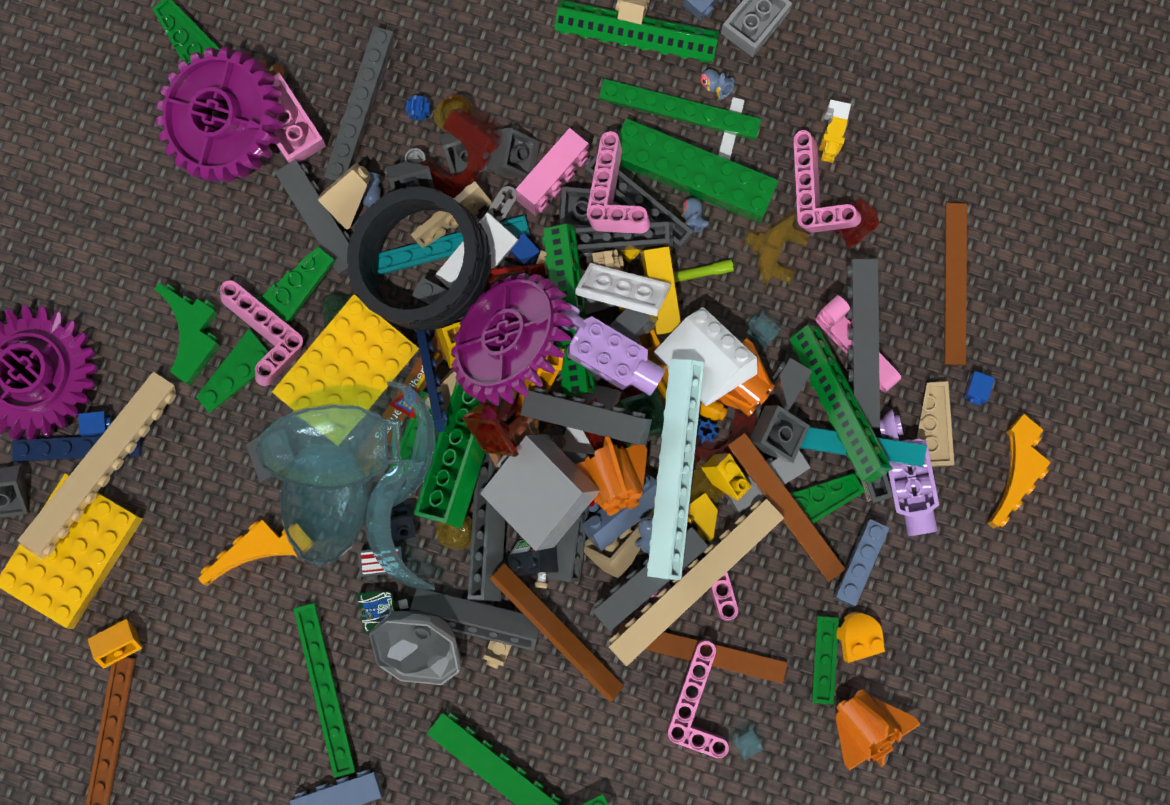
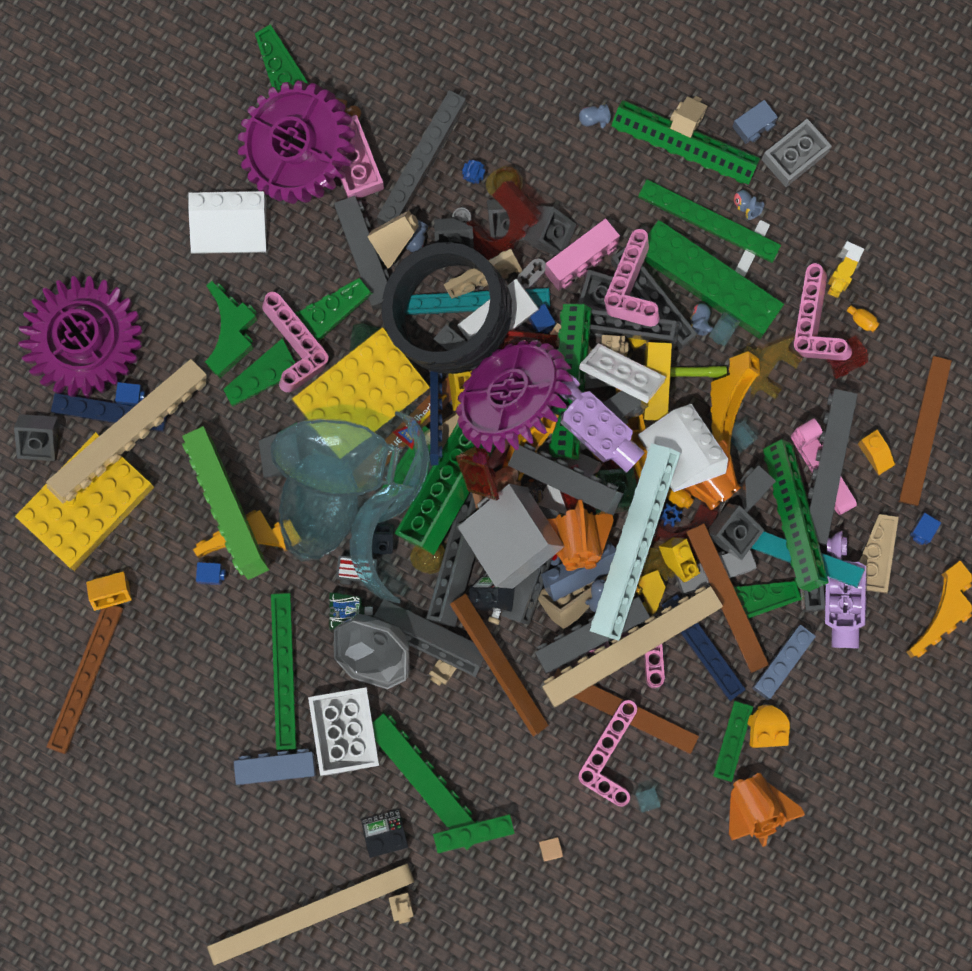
camera: 15 degrees right, 0 degrees up
none -> bright green brick [182,426,269,580]
none -> white slope [189,191,266,254]
none -> blue brick [196,562,226,585]
none -> white slope [308,687,379,776]
none -> sand blue animal [579,104,611,129]
none -> dark blue plate [661,595,746,701]
none -> clear light blue brick [709,312,740,346]
none -> light orange arch [710,351,760,450]
none -> light orange plant [847,305,880,332]
none -> light orange slope [858,430,895,475]

